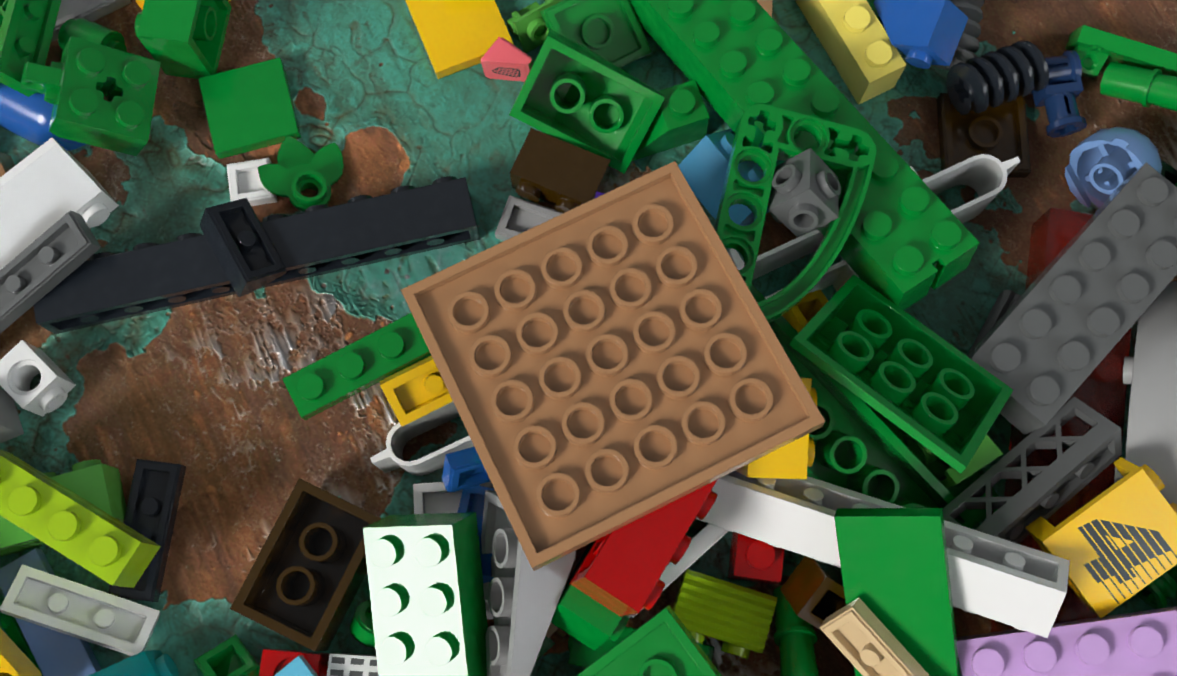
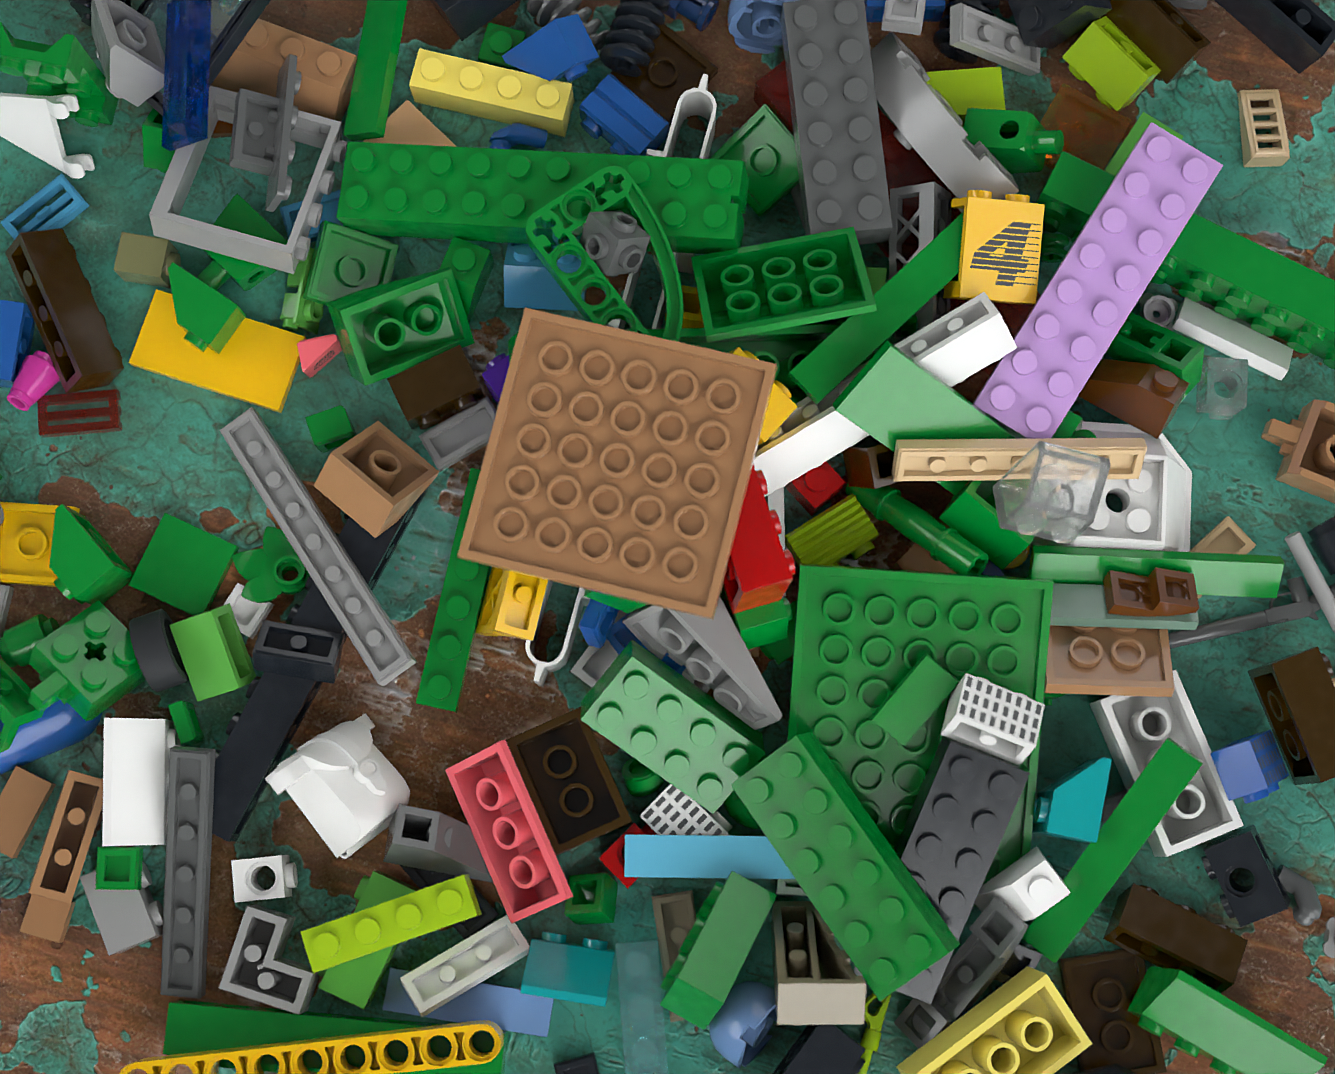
camera: 50 degrees left, 5 degrees up
none -> black tyre [129,609,189,692]
none -> green tile [168,700,205,746]
none -> bright green brick [169,603,256,702]
none -> light grey tile [219,407,417,686]
none -> white piece [265,713,410,859]
none -> green slope [305,405,357,453]
none -> medium nougat slope [314,421,439,538]
none -> dark grey slope [383,804,493,883]
none -> coral slope [445,740,573,924]
none -> blue arm [489,123,547,149]
none -> blue brick [579,74,669,156]
none -> green tile [710,104,799,217]
none -> green tile [788,212,964,405]

